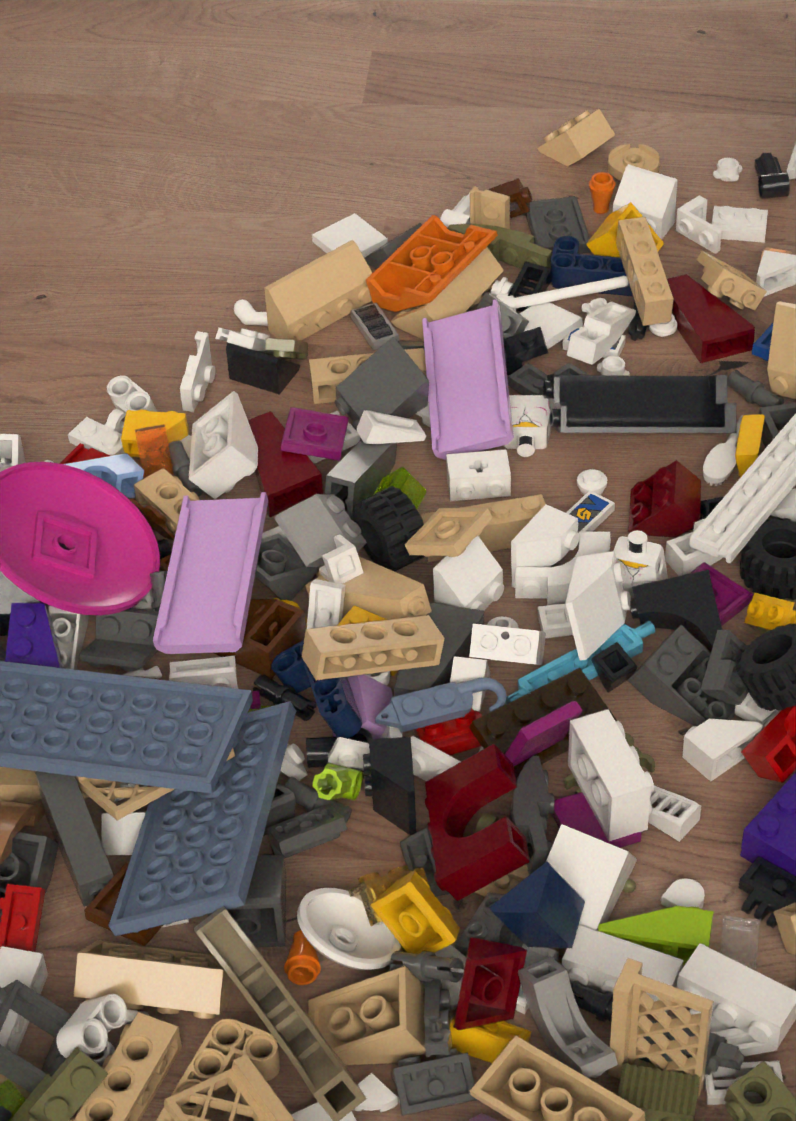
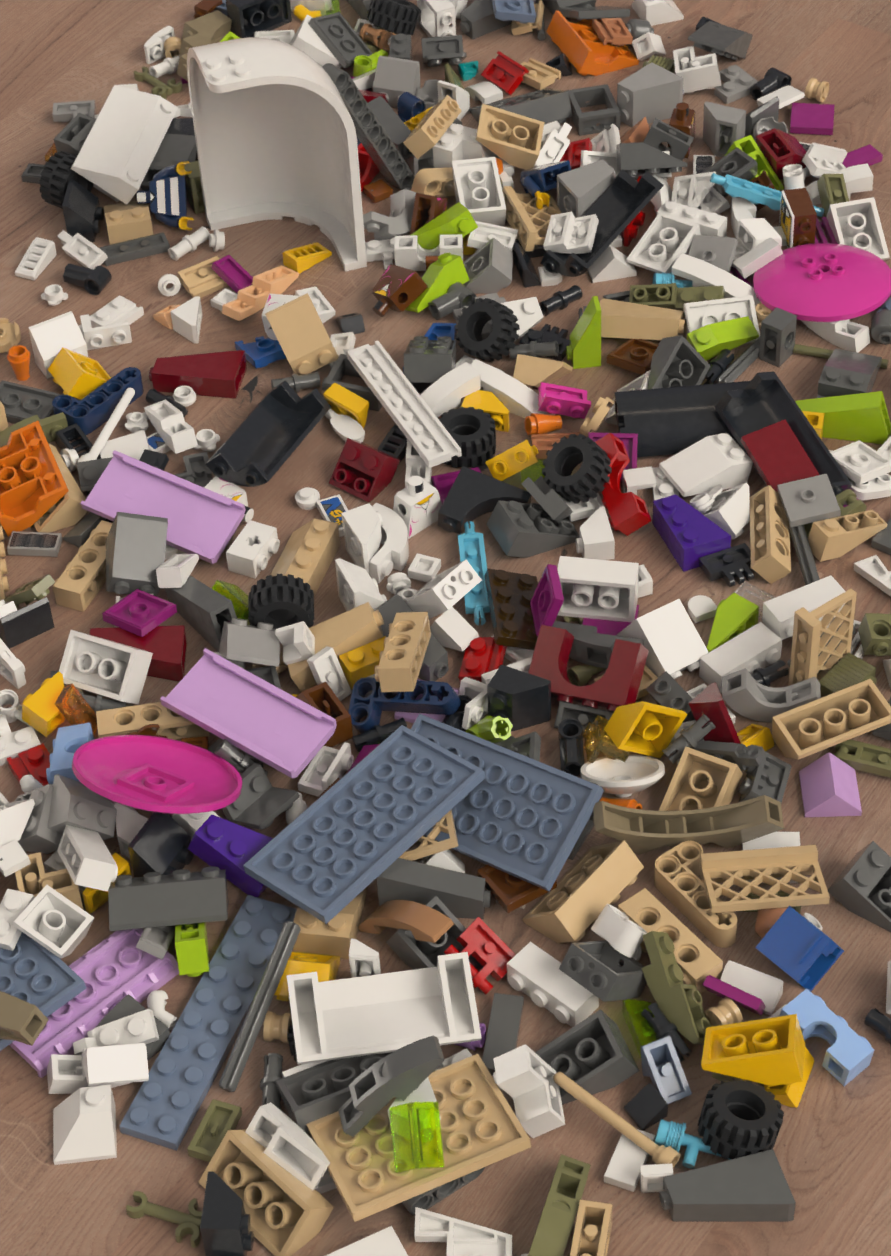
camera: 60 degrees left, 0 degrees up
sand blue plate [375,678,507,733] -> none
tan plate [405,508,493,557] -> none
dark blue slope [489,861,585,948] -> none
white slope [565,551,631,661] -> none
black slope [591,642,637,692] -> none
tan brick [616,217,674,326] -> none
tan plate [696,250,767,311] -> none
none -> white slope [15,237,57,281]
none -> white plate [386,572,411,595]
none -> black piece [558,718,585,776]

